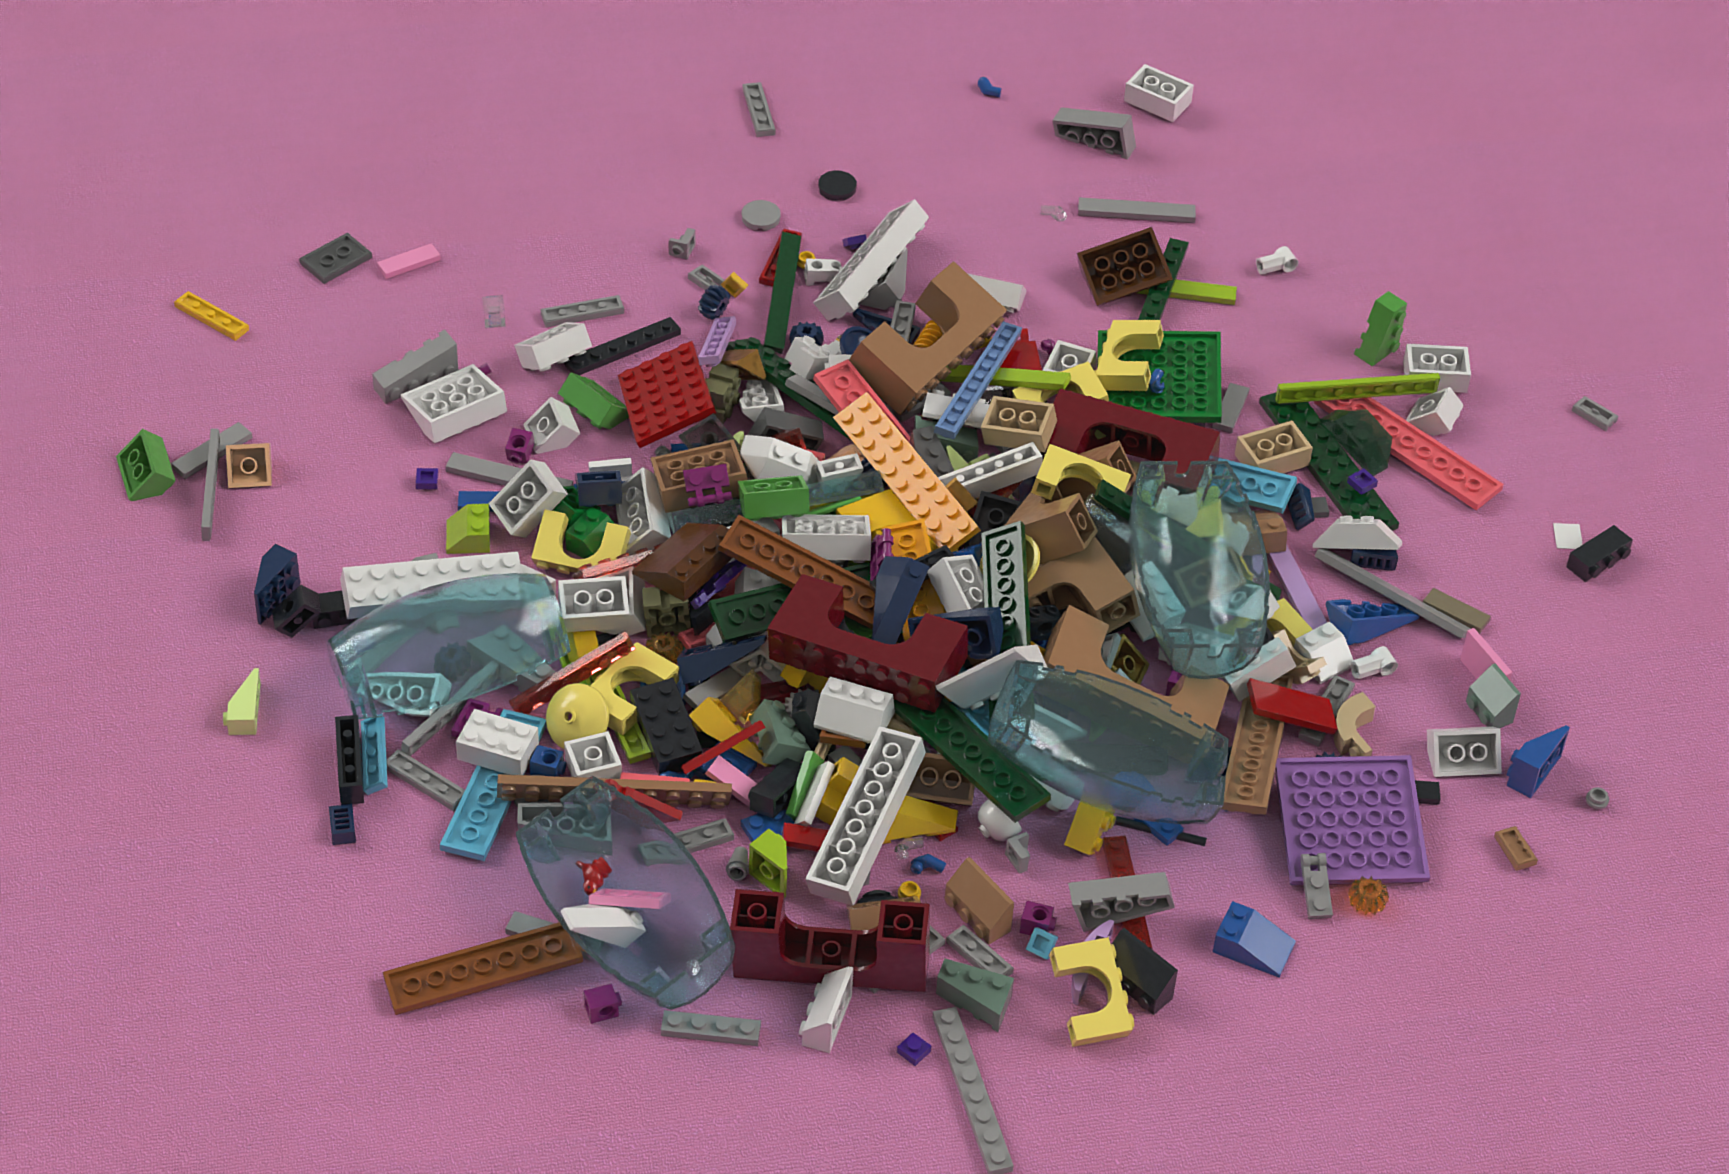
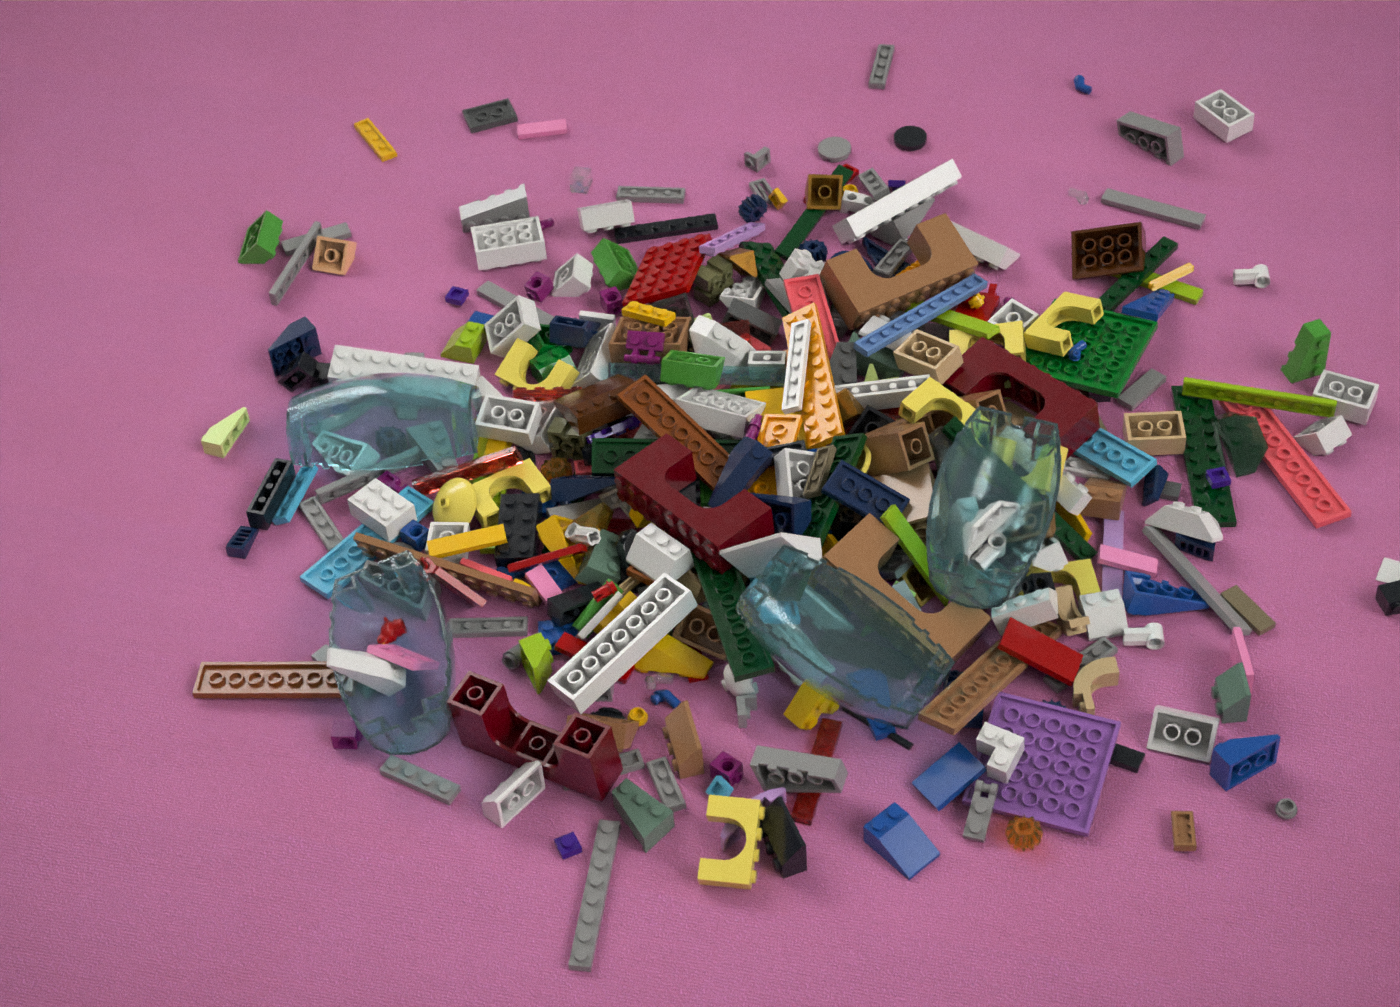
camera: 30 degrees right, 0 degrees up
none -> yellow tile [427,524,507,558]
none -> white piece [565,522,601,546]
none -> red pin [591,580,618,603]
none -> magenta brick [599,286,624,315]
none -> yellow plate [621,301,676,327]
none -> white plate [782,319,811,414]
none -> dark tan tile [803,445,837,499]
none -> pearl gold slope [805,174,843,210]
none -> dark blue tile [821,460,910,527]
none -> light grey plate [858,167,891,201]
none -> lime tile [880,504,959,607]
none -> blue tile [911,742,987,811]
none -> white wedge [962,500,1021,567]
none -> yellow plate [968,293,985,309]
none -> white piece [970,532,1006,572]
none -> white brick [976,722,1025,784]
none -> bright pink tile [1097,544,1158,578]
none -> blue wing [1121,289,1175,322]
none -> yellow axle [1148,262,1194,291]

